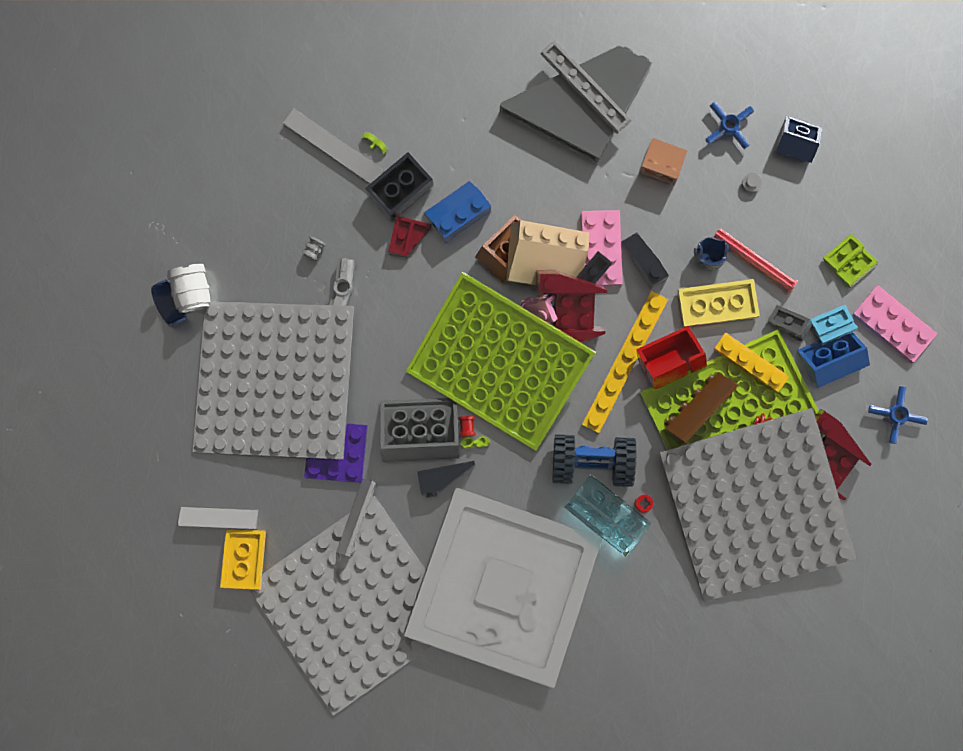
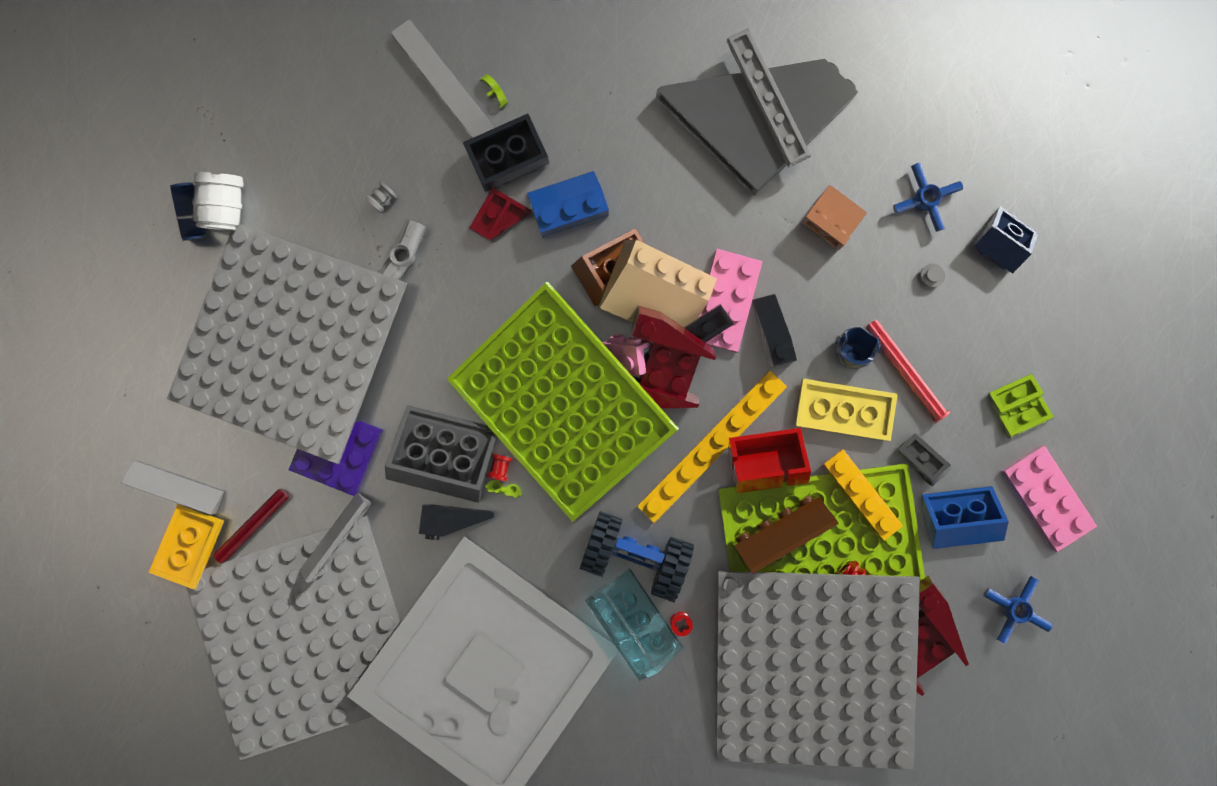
camera: 10 degrees right, 5 degrees up
medium azure plate [811,305,858,345] -> none
none -> dark red axle [213,489,289,564]

